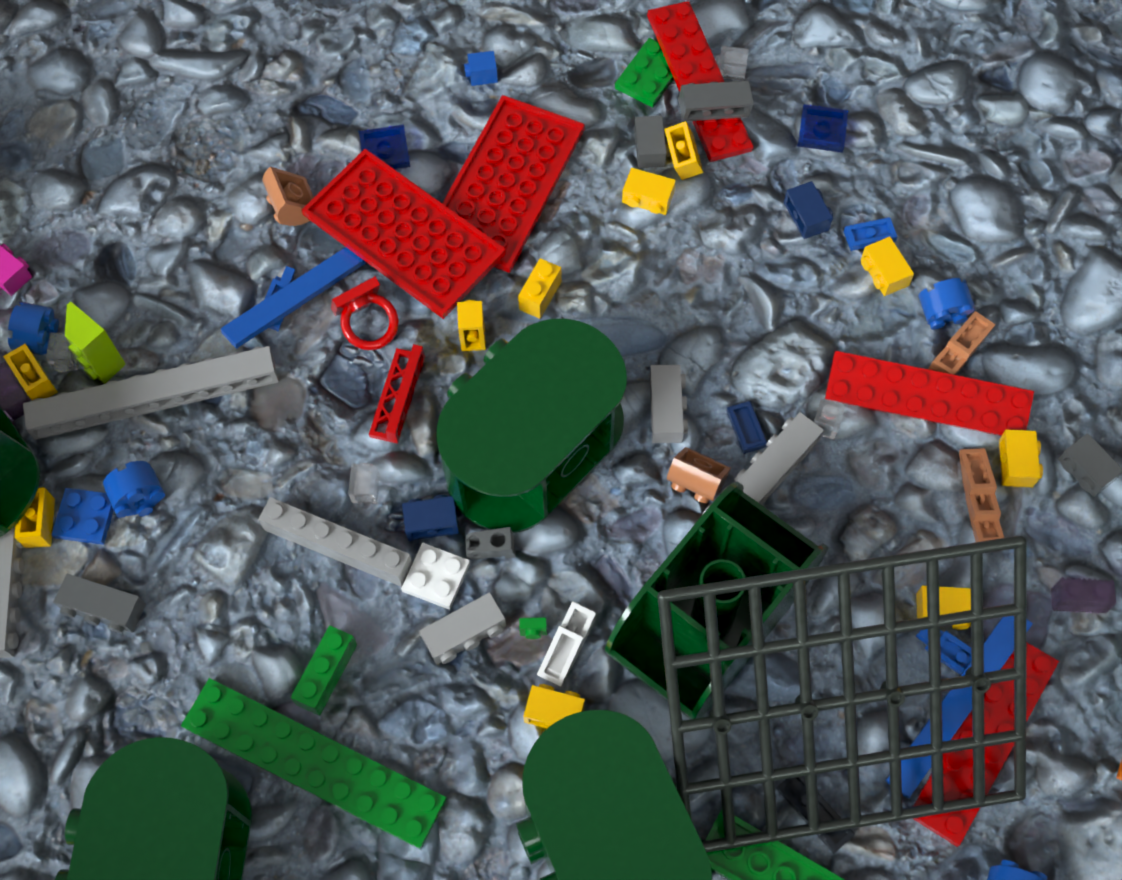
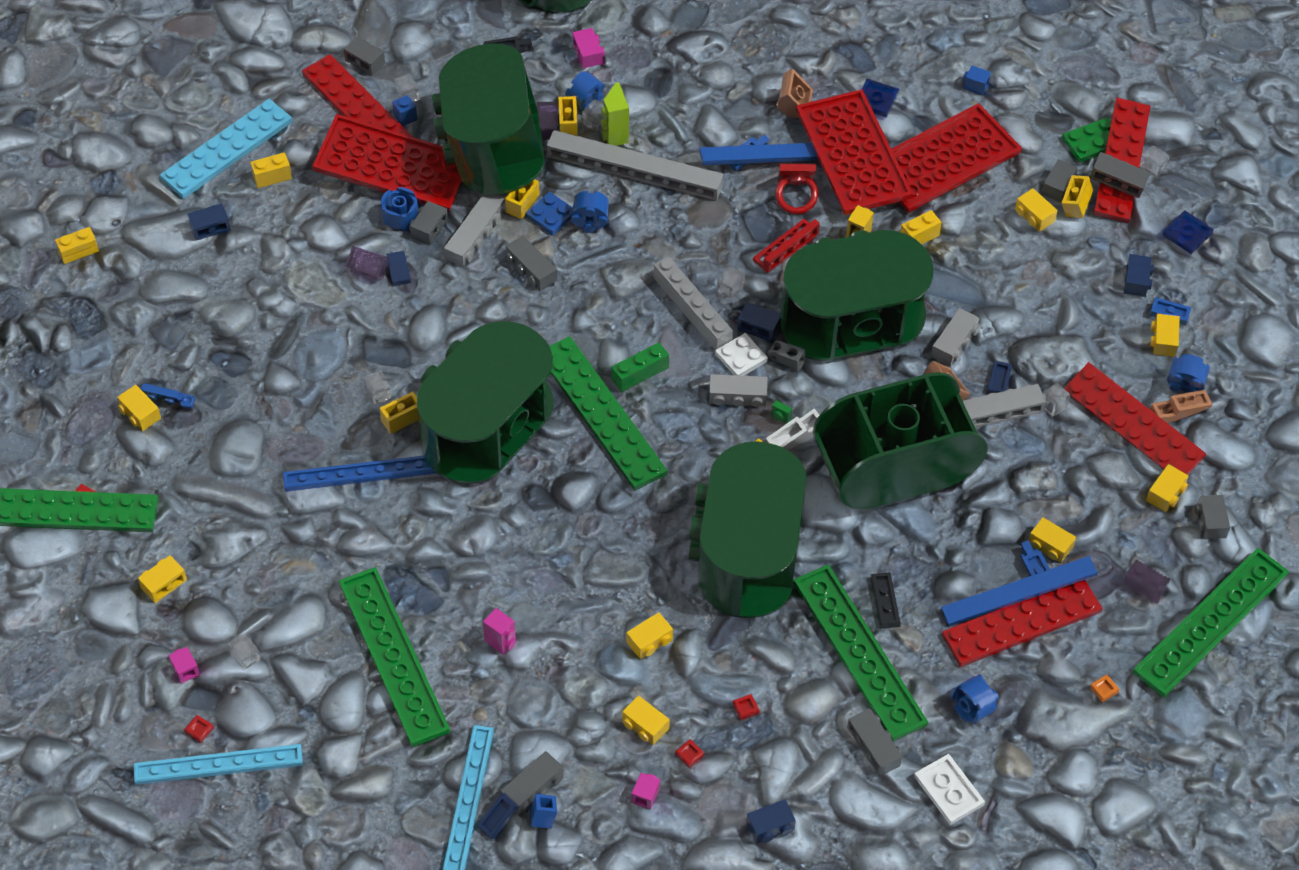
camera: 30 degrees right, 10 degrees down
pearl dark grey bar [657,536,1027,852] -> none
nougat slope [959,448,1004,542] -> none

